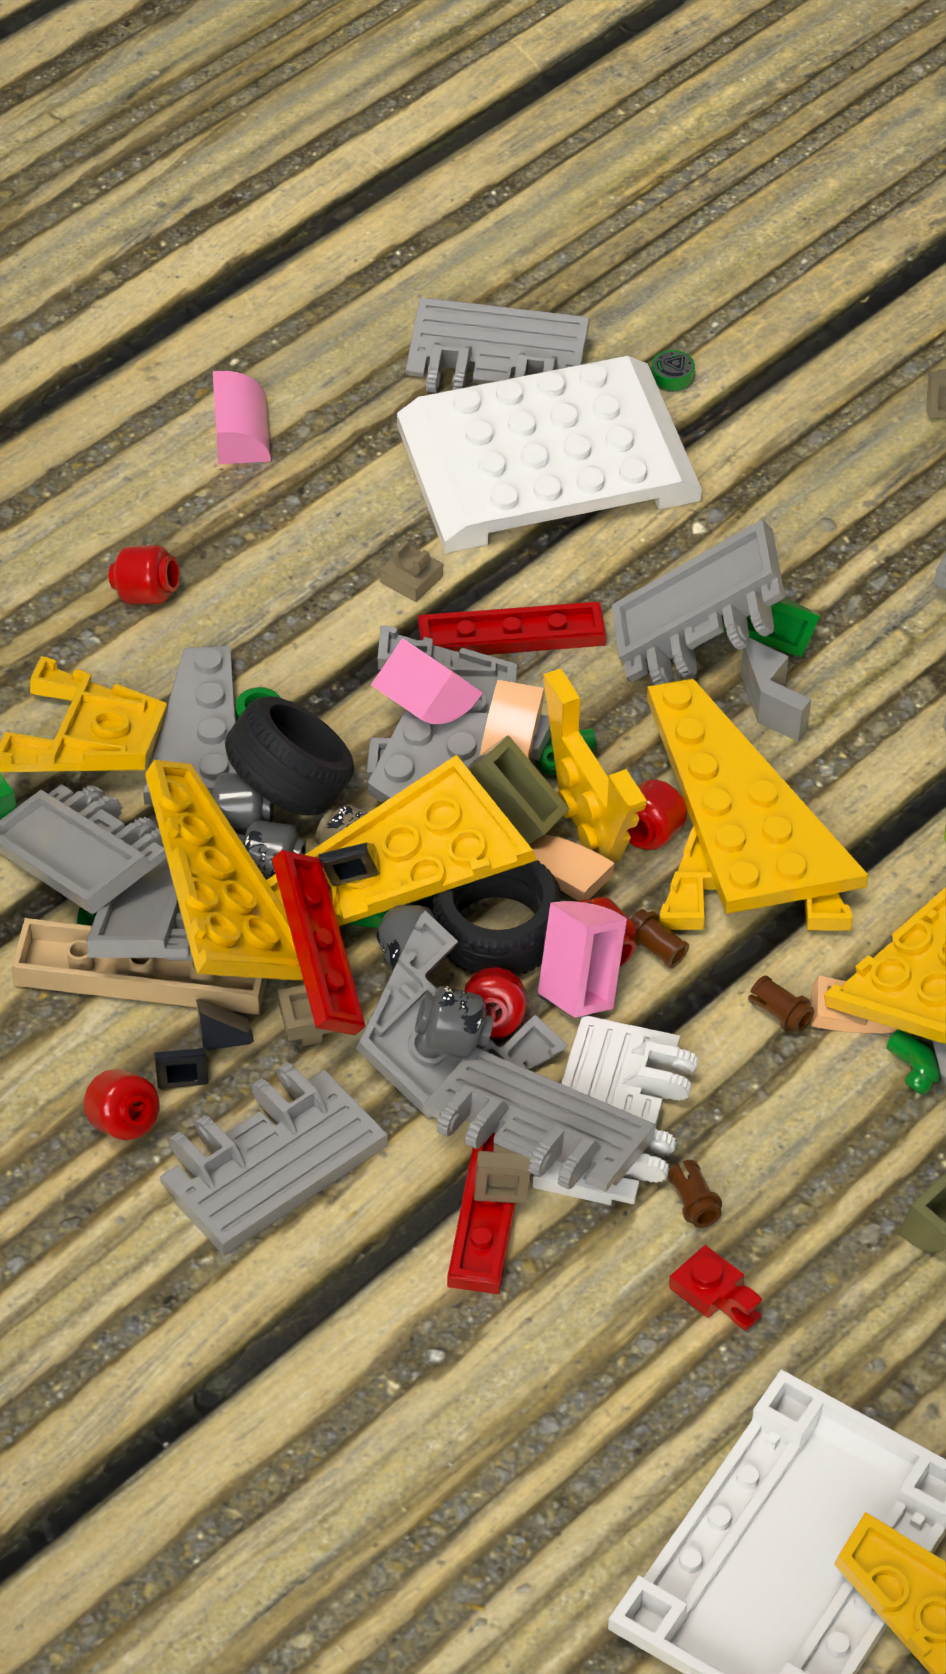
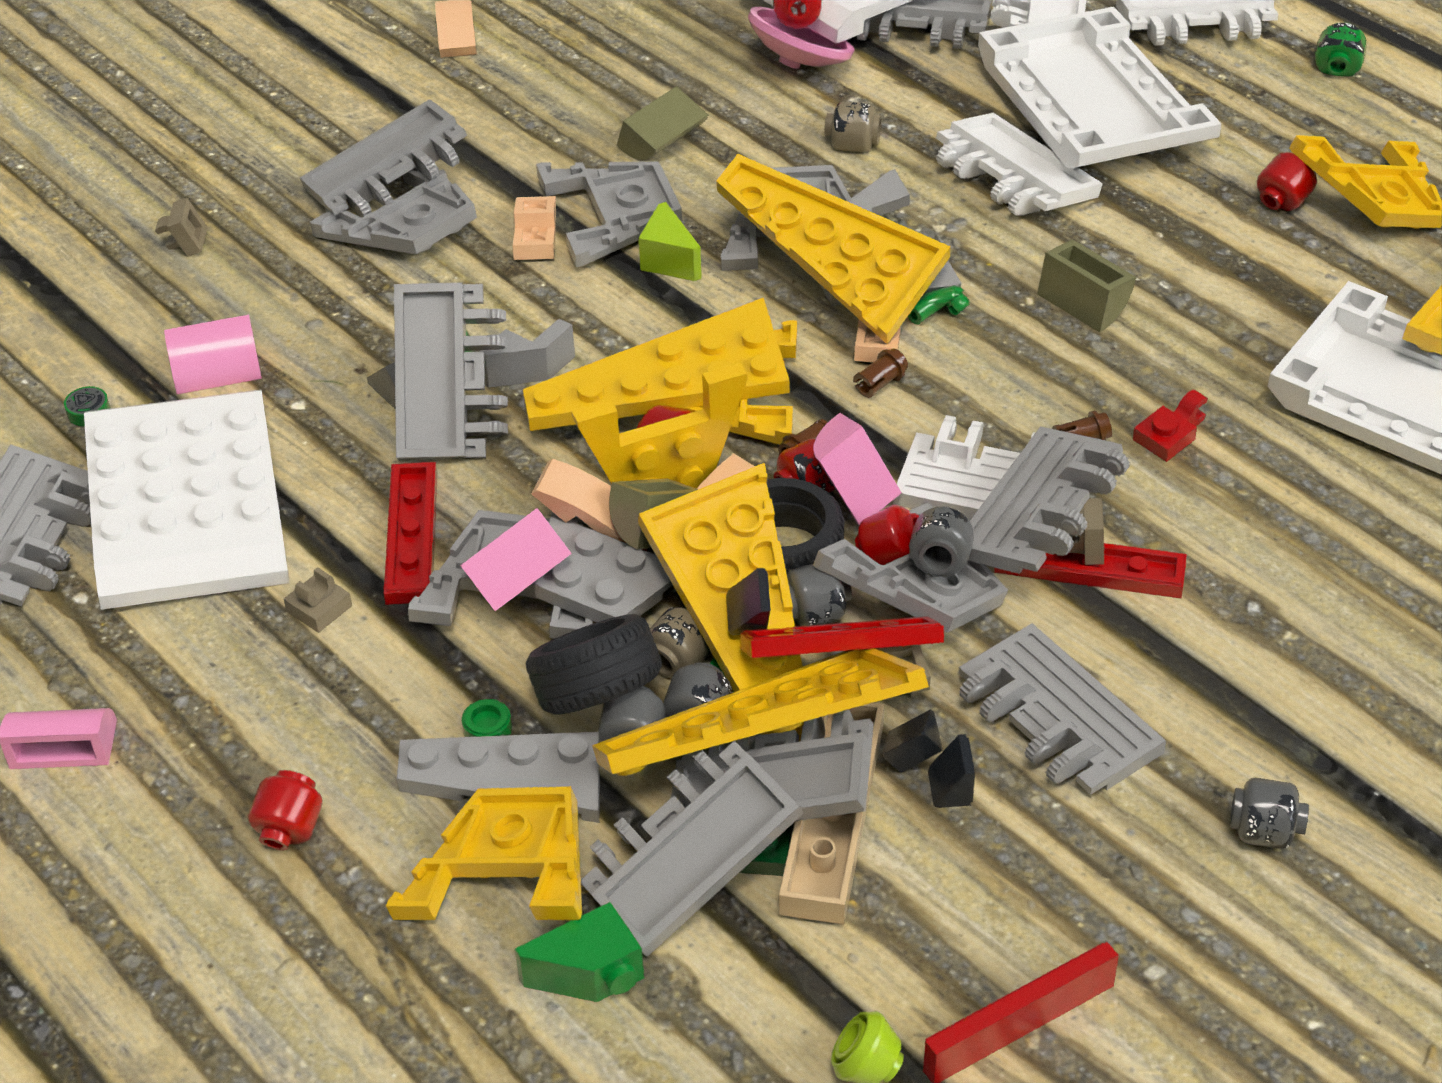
camera: 85 degrees left, 5 degrees down
red head [83,1069,160,1141] -> none
none -> bright pink brick [164,315,262,394]
none -> dark grey head [1230,778,1309,849]

